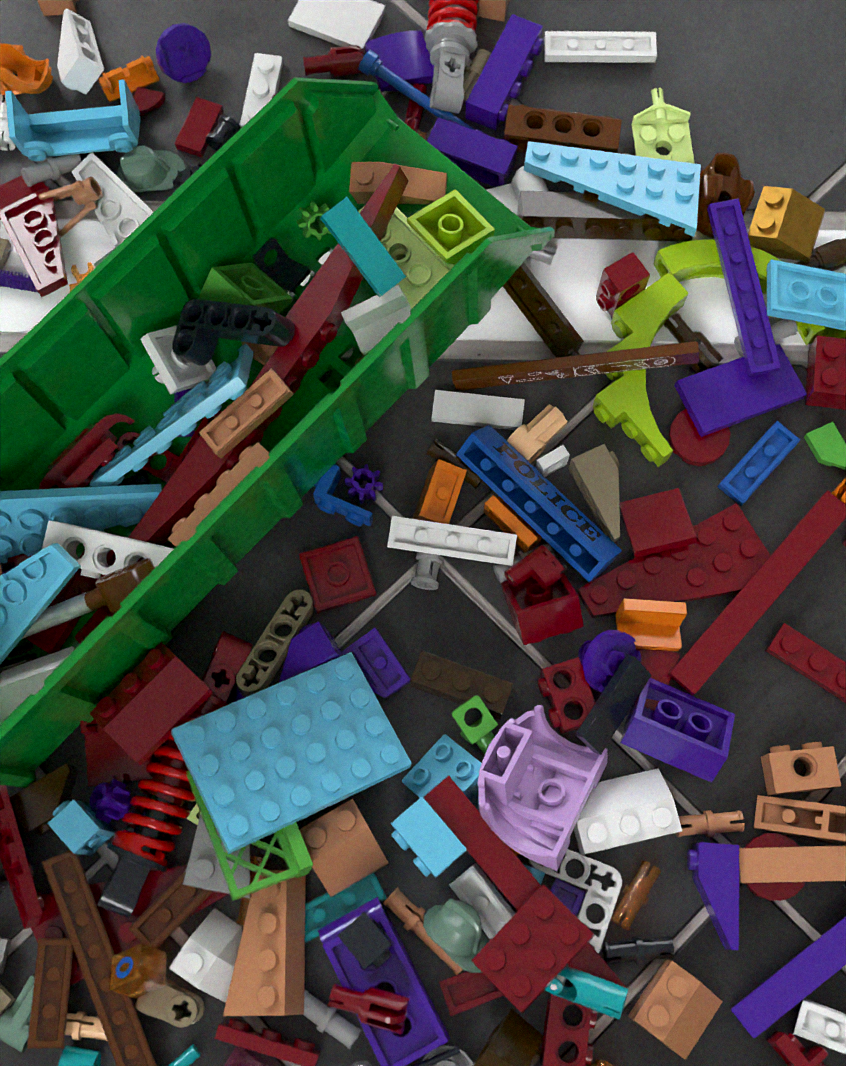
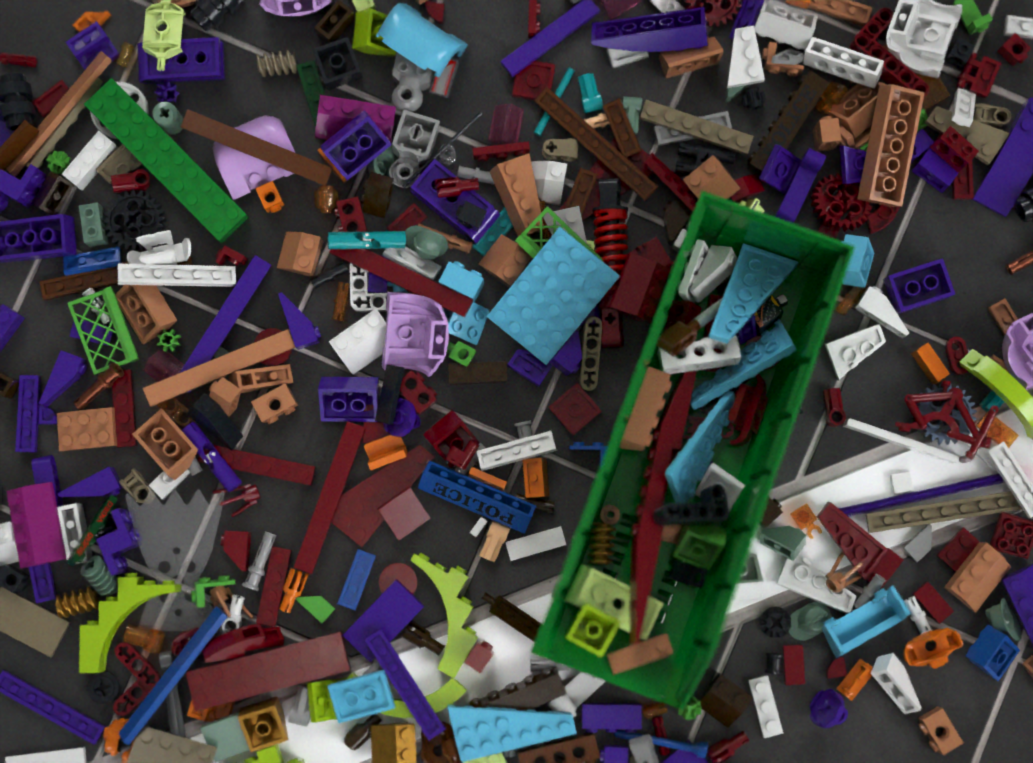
camera: 155 degrees right, 10 degrees up
medium azure brick [47,799,116,856] -> none
dark purple gear [89,779,131,823] -> none
clear orange brick [110,944,166,999] -> none
nougat tile [199,368,294,458] -> none
bright green gear [296,200,331,241] -> none
teal tile [320,197,406,297] -> none
white panel [341,285,411,355] -> none
dark purple gear [345,464,383,504] -> none
reddish brown tile [452,341,699,391] -> none
dark red plate [471,884,595,1014] -> none
dark tan slope [568,444,620,544] -> none
nougat pin [676,810,744,837] -> none
none -> white tile [672,229,687,251]

